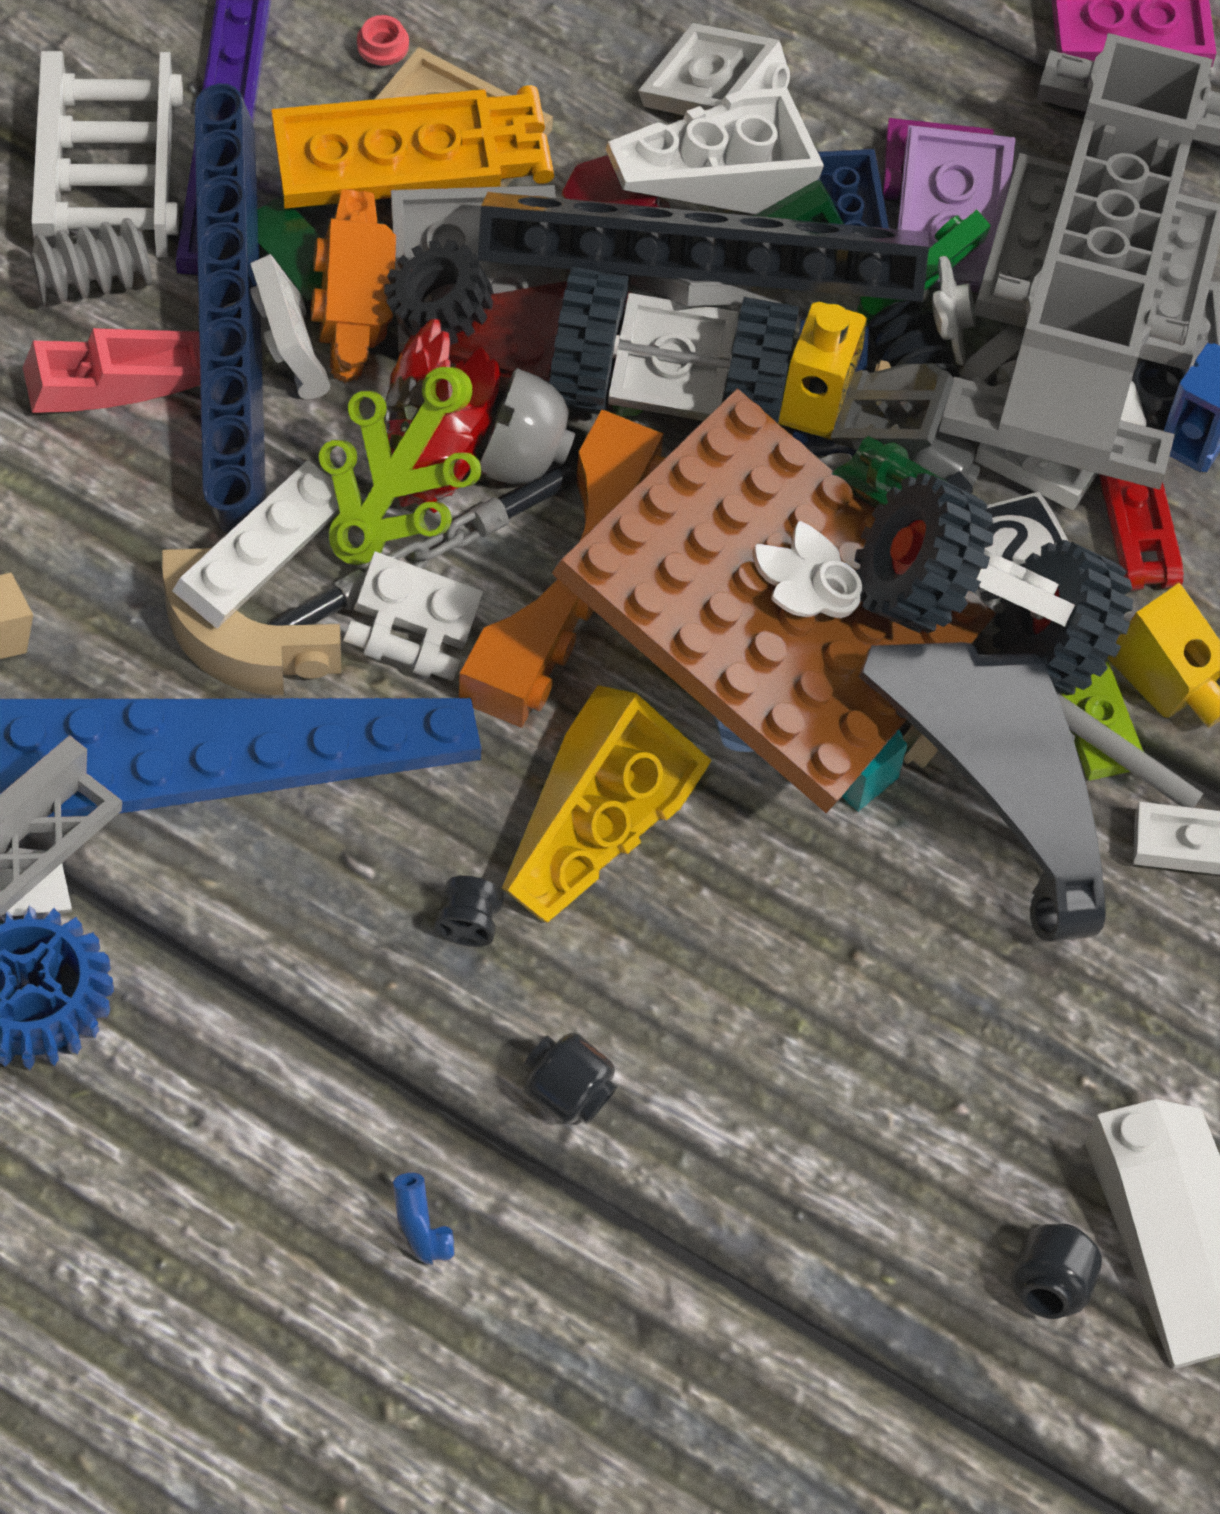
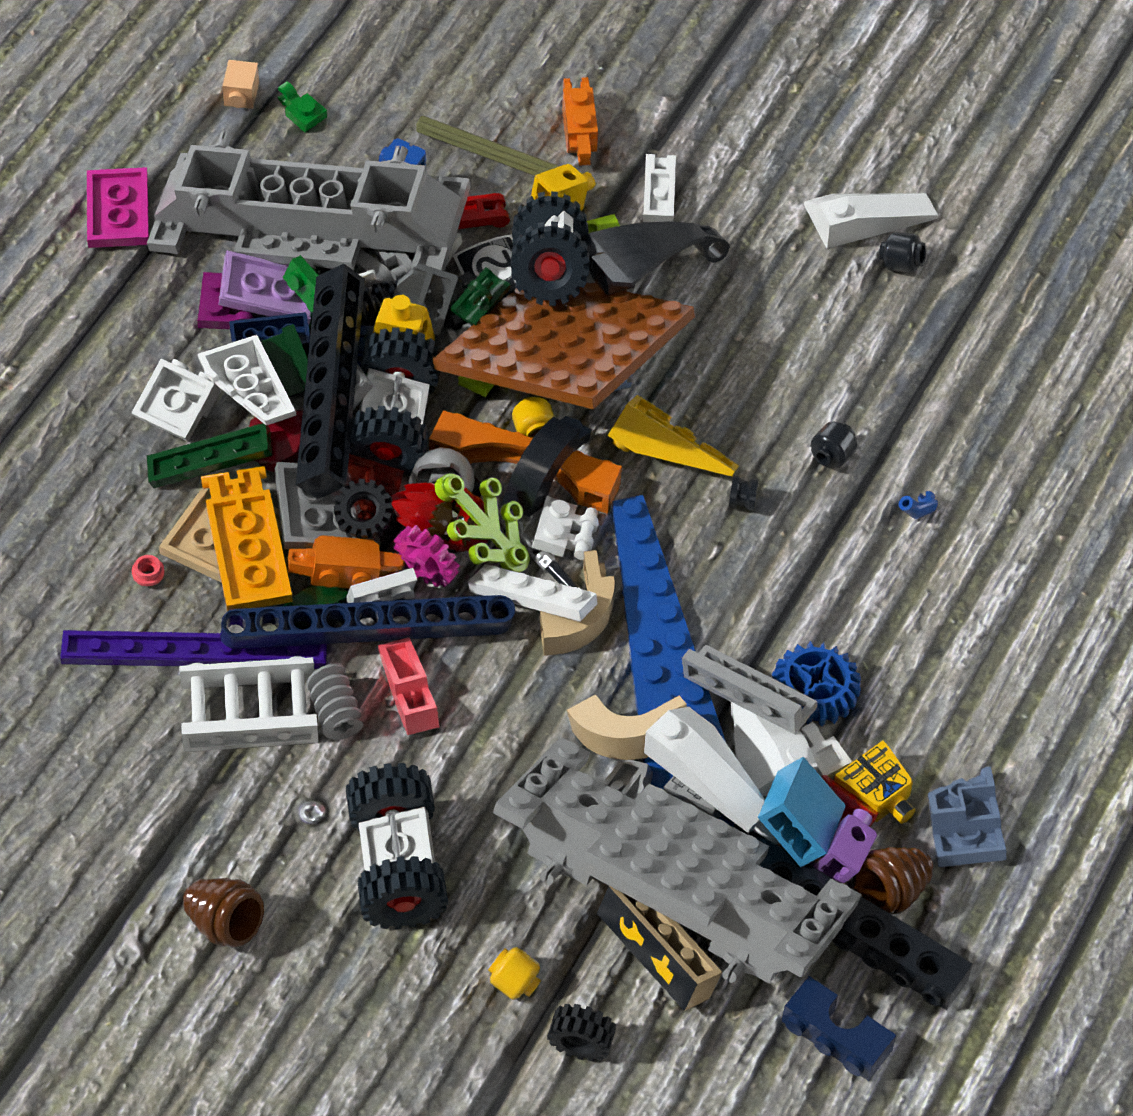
camera: 90 degrees left, 5 degrees down
white plate [752,521,862,618] -> none
light grey bar [1057,693,1204,808] -> none
none -> dark green plate [147,423,273,489]
none -> dark pink gear [394,525,460,587]
none -> black arch [503,416,592,517]

